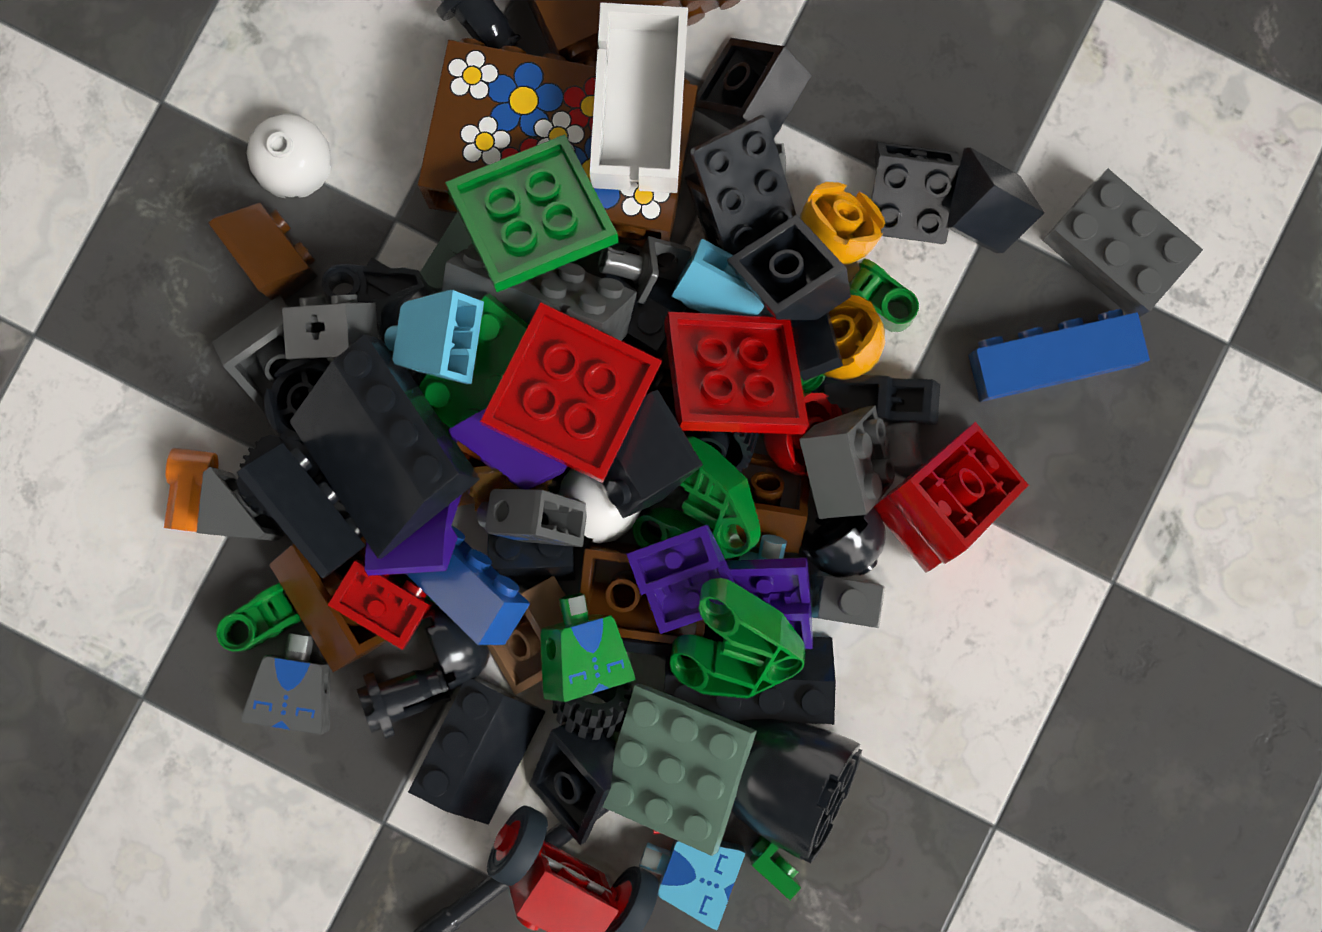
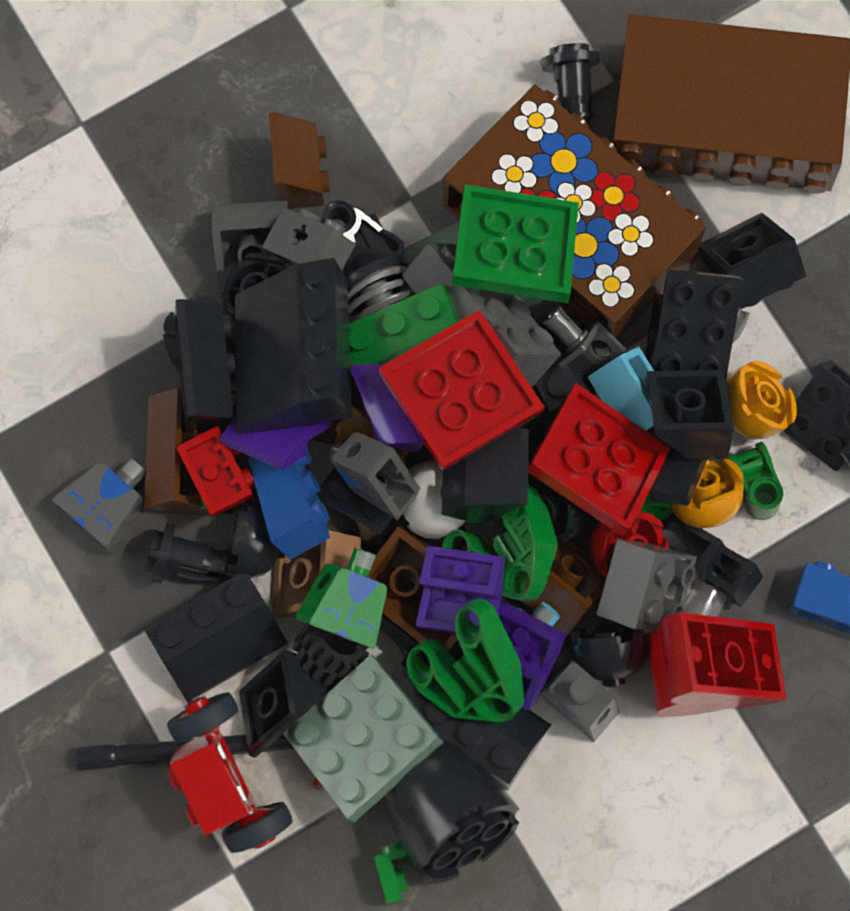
camera: 40 degrees right, 10 degrees down
orange piece [164,448,219,532] -> none
dark grey slope [196,467,284,541] -> none
green piece [216,583,302,651] -> none
white cylinder [246,113,331,198] -> none
medium azure torso [385,290,484,384] -> none
white piece [590,3,688,193] -> none
medium azure torso [639,839,746,930] -> none

